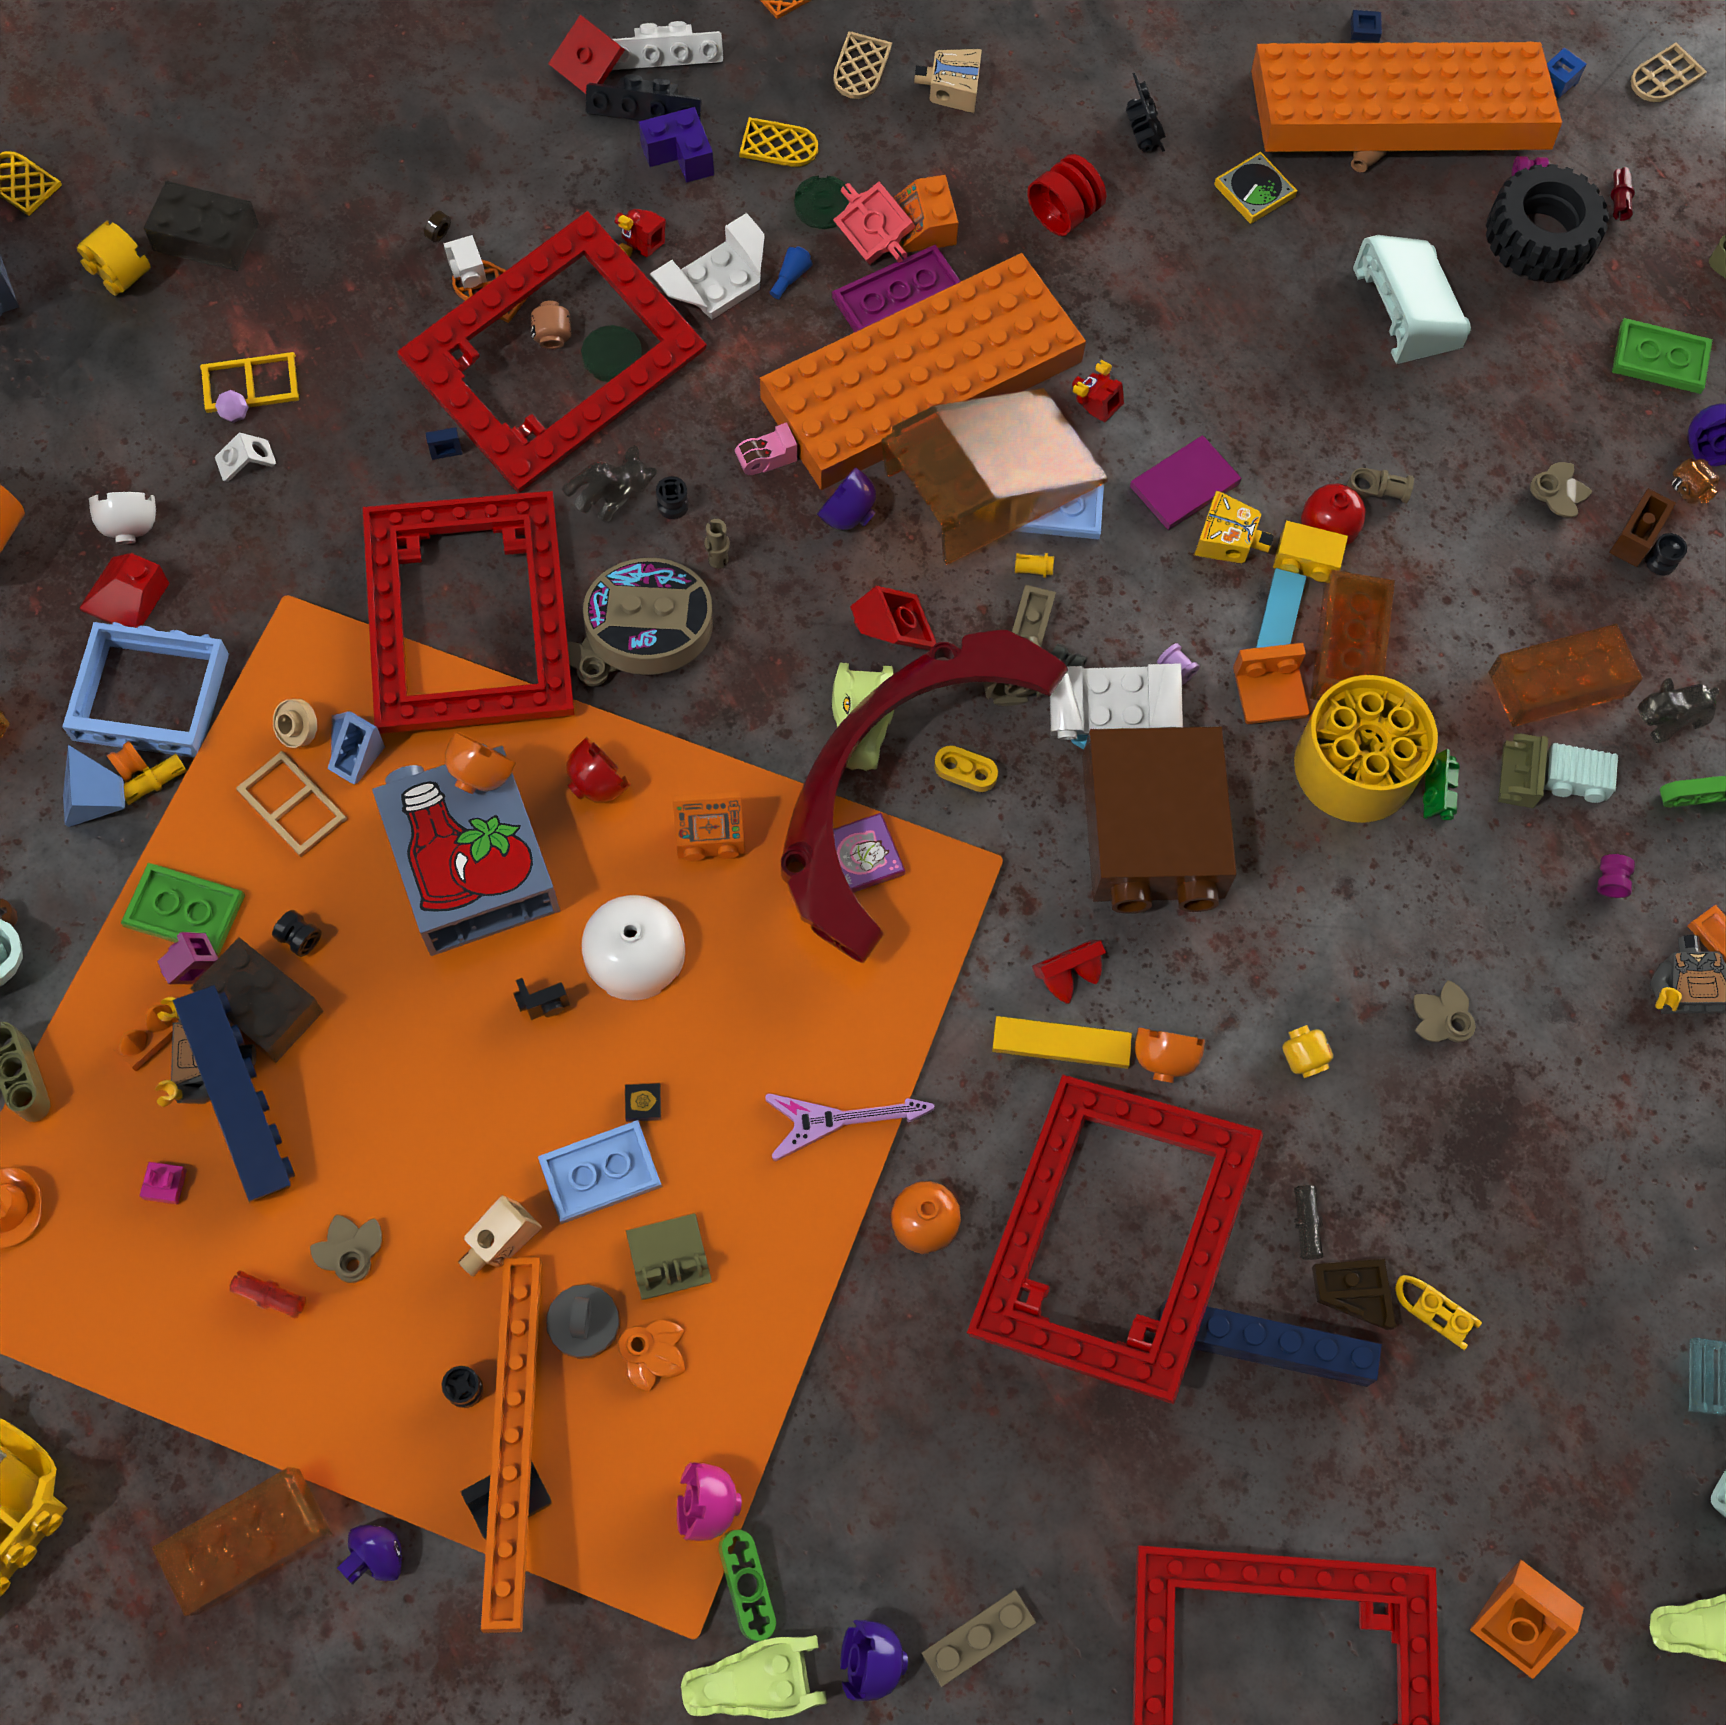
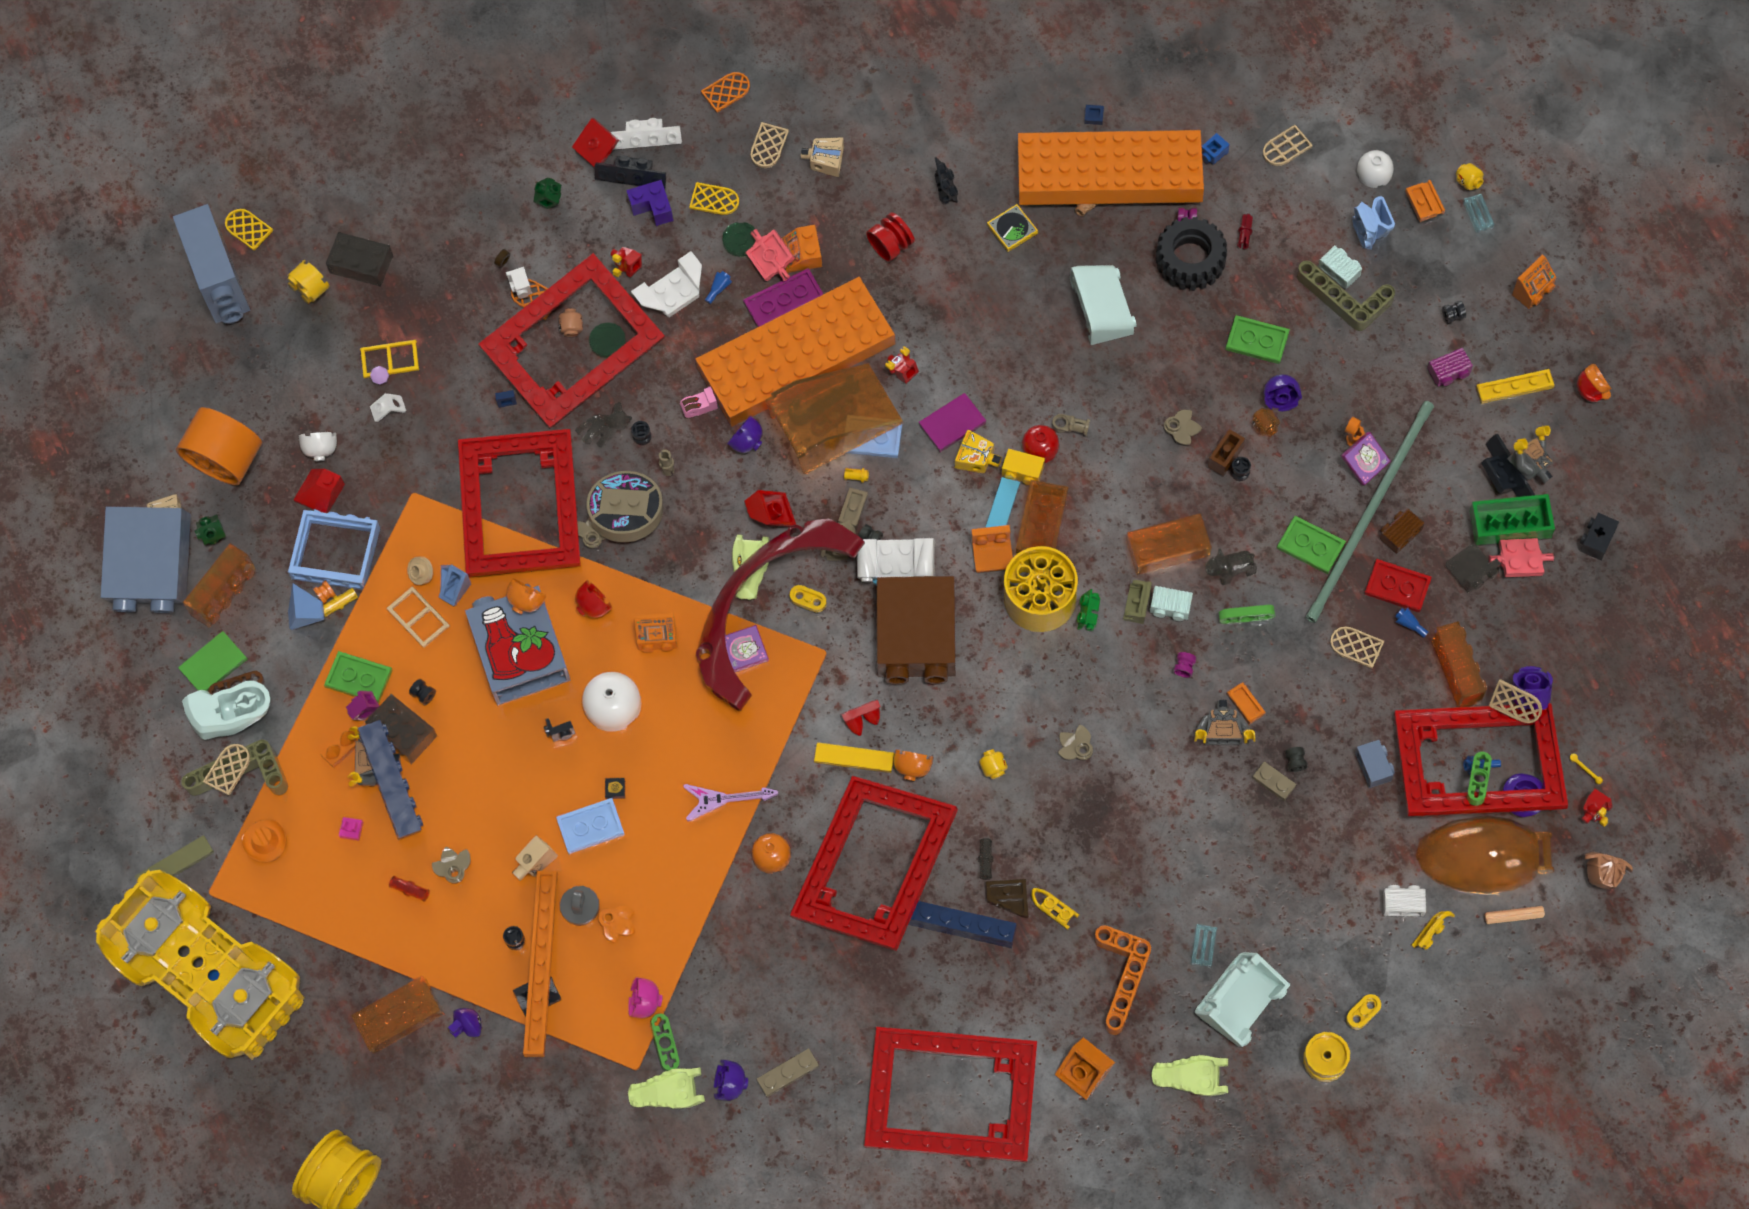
camera: 10 degrees right, 0 degrees up
olive hinge [626,1213,712,1300] -> none
lavender bush [1157,643,1200,685] -> none
none -> dark green brick [533,177,562,209]
none -> orange beam [1095,926,1151,1035]

